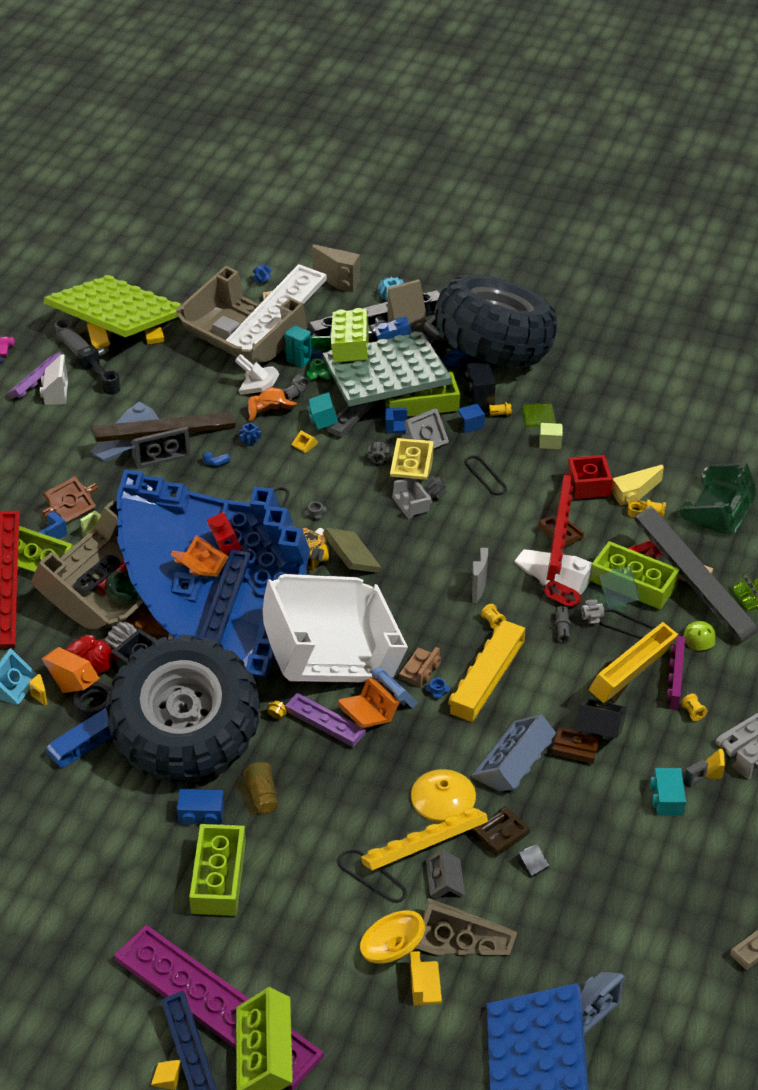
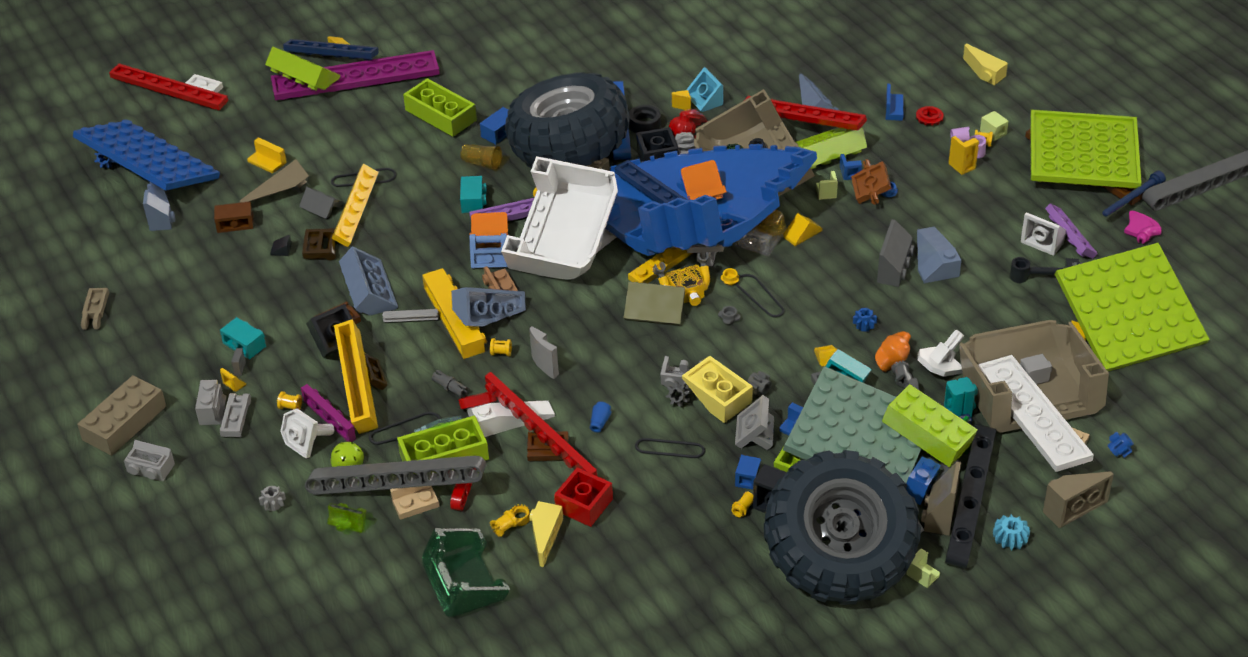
camera: 130 degrees right, 0 degrees up
orange slope [42,647,100,693] -> none
dark brown tile [91,412,236,442] -> none
blue arm [202,452,230,467] -> none
red torso [206,512,243,556] -> none
yellow dish [360,910,426,964] -> none
yellow dish [411,769,476,823] -> none
blue plate [425,678,450,699] -> none
clear neon green piece [523,403,556,427] -> none
yellowish green panel [539,423,562,449] -> none
light grey gear [581,600,604,624] -> none
none -> reddish brown brick [214,201,253,233]
none -> white piece [280,409,334,458]
none -> light grey axle [382,309,439,323]
none -> sand blue wedge [451,287,526,327]
none -> teal brick [460,176,487,213]
none -> blue cone [589,402,612,433]

